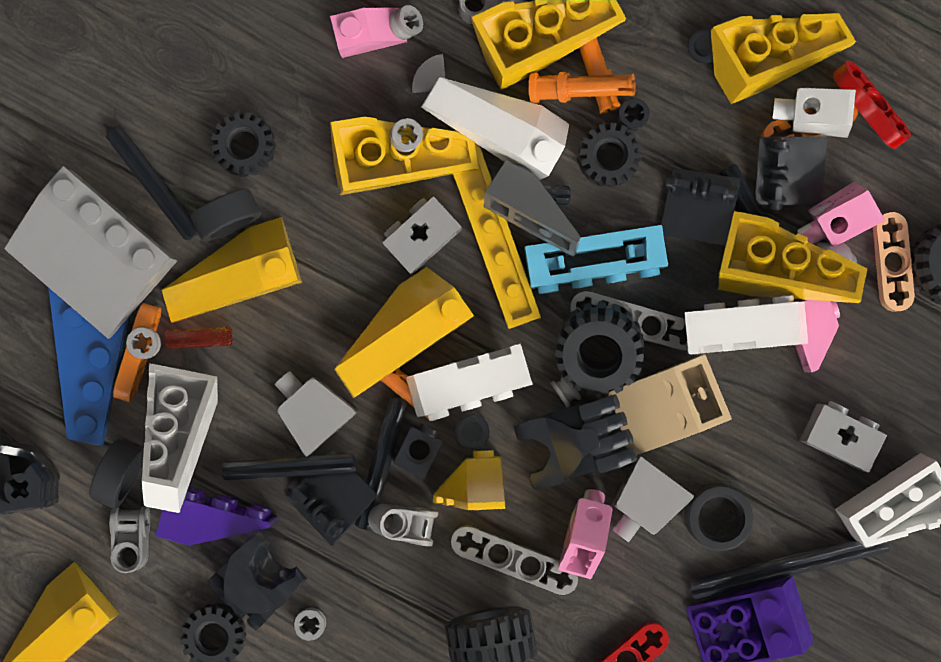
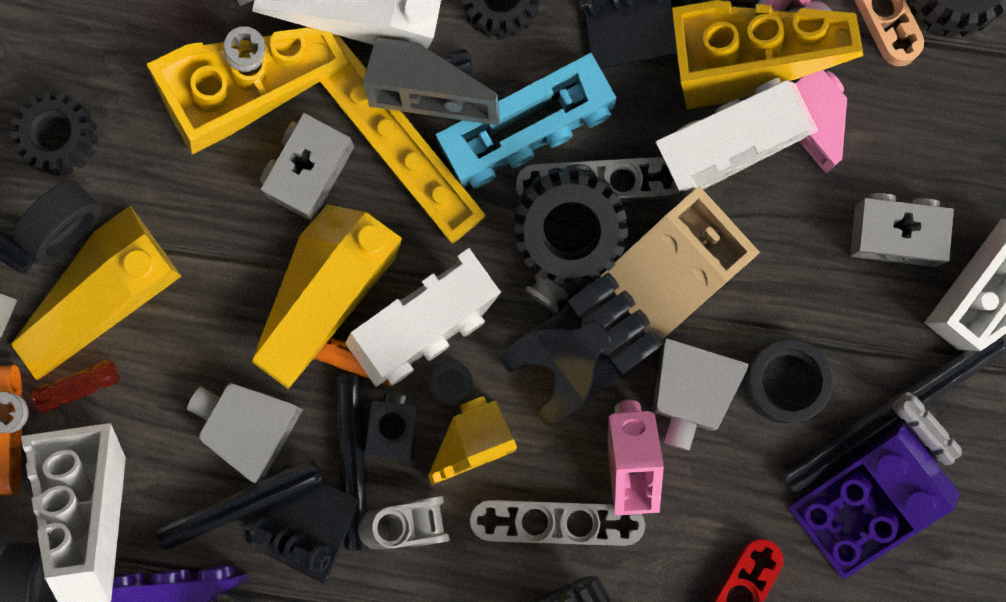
camera: 20 degrees left, 5 degrees down
none -> light grey axle [893,392,962,465]

